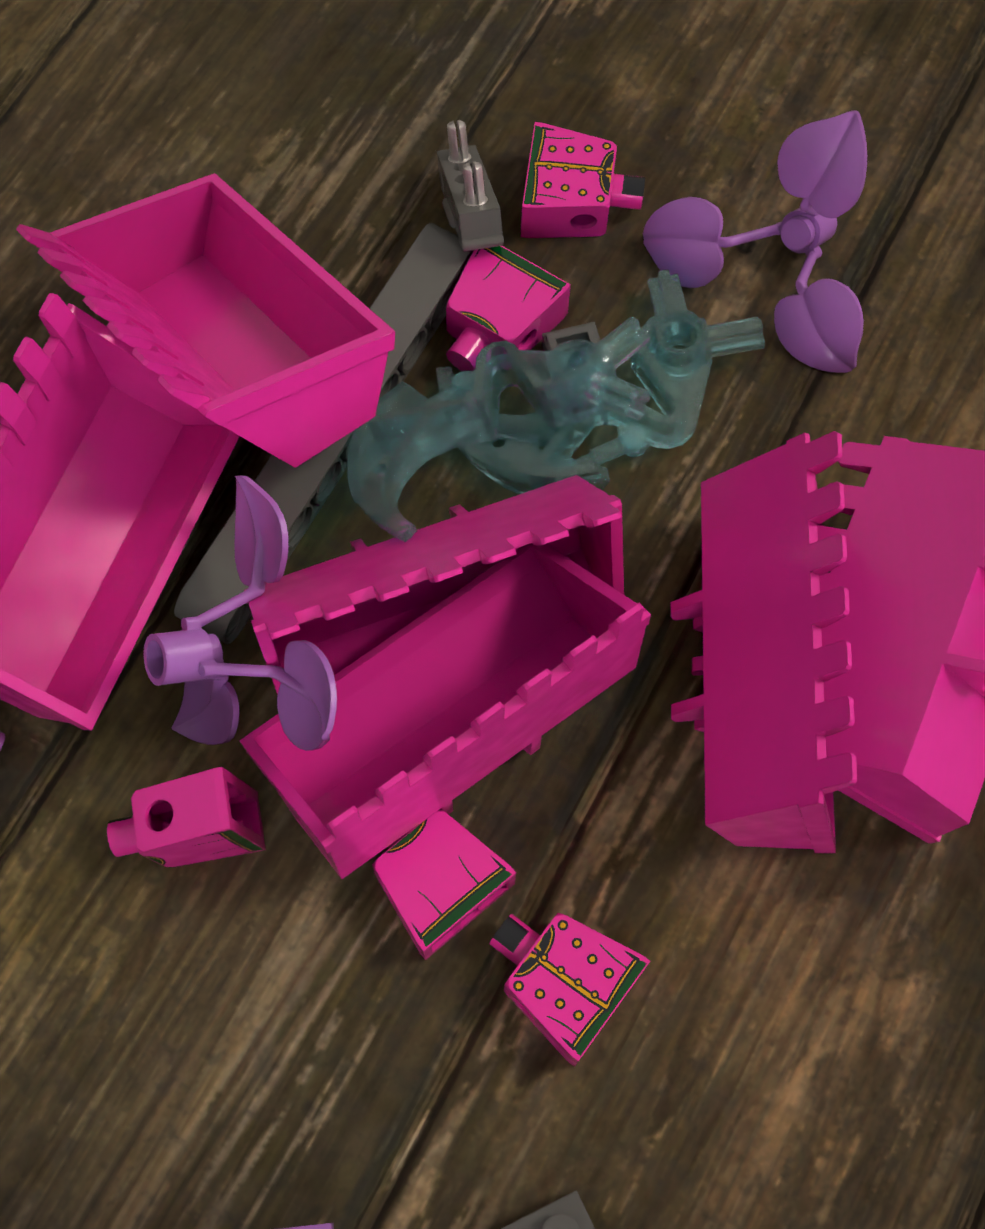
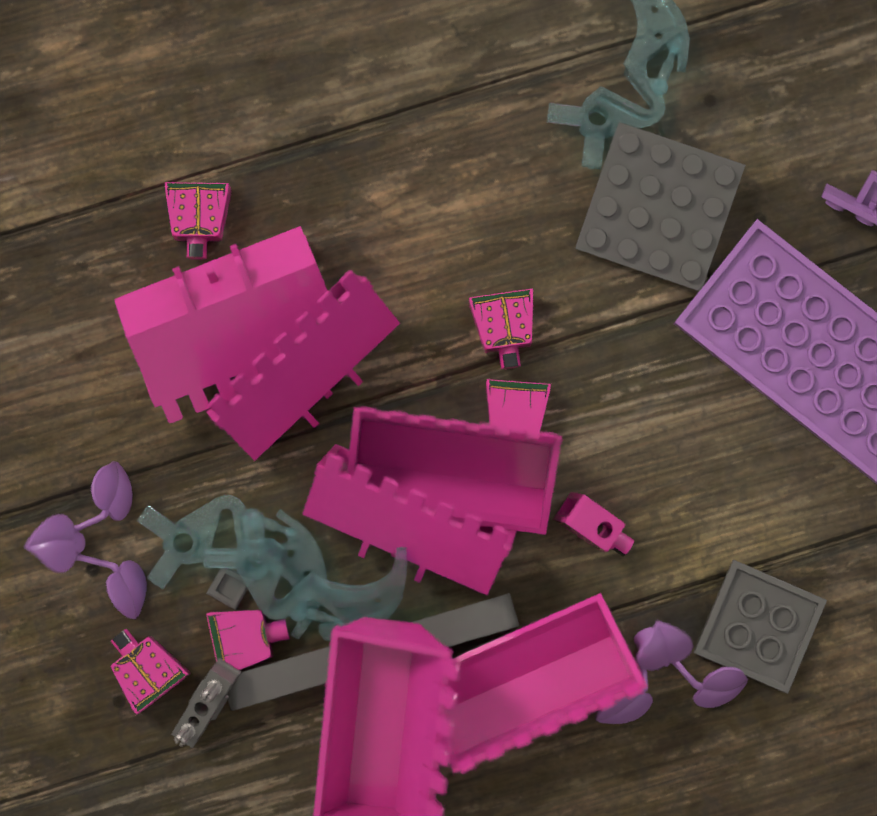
camera: 135 degrees left, 15 degrees up
medium lavender plant [144,475,337,751] -> none

